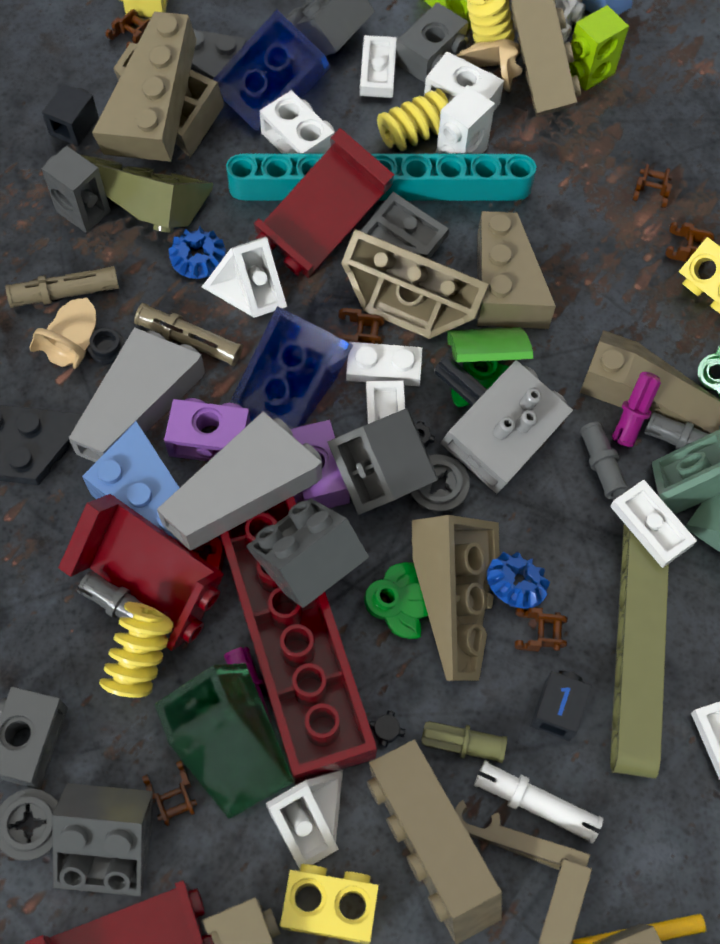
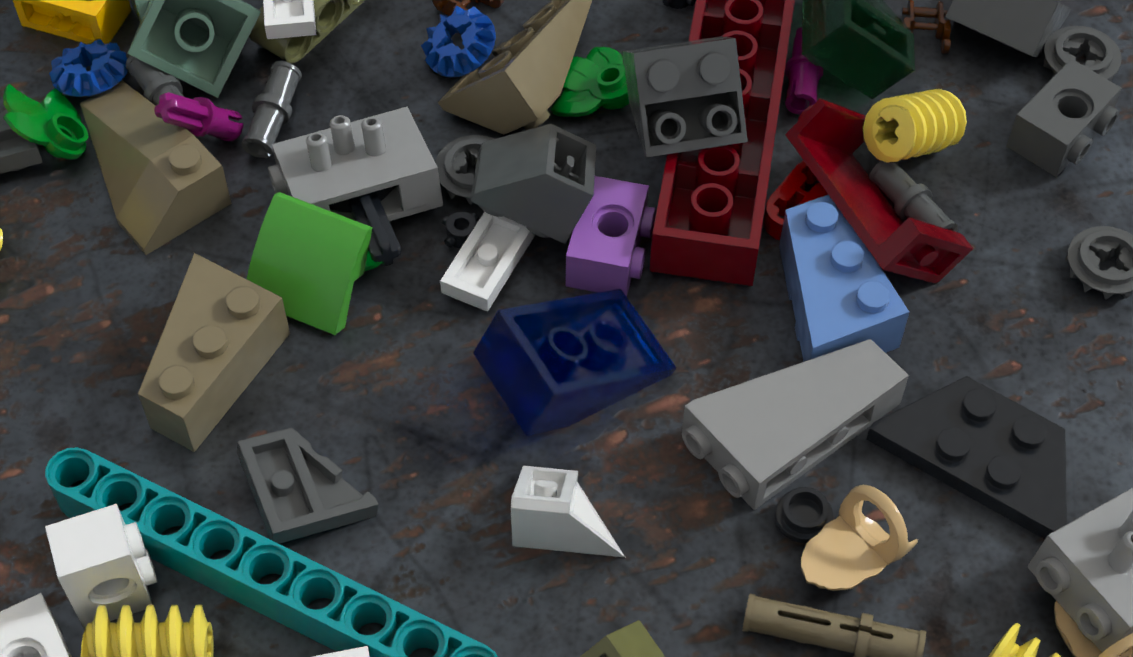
camera: 150 degrees left, 10 degrees down
dark tan pin [134,303,243,366] -> none
light grey slope [157,411,322,551] -> none
medium lavender brick [164,398,251,461] -> none
blue gear [169,227,226,279] -> none
dark red panel [254,128,394,278] -> none
reddish brown piece [335,308,385,348] -> none
dark tan wedge [341,229,490,339] -> none
white plate [346,342,422,387] -> none

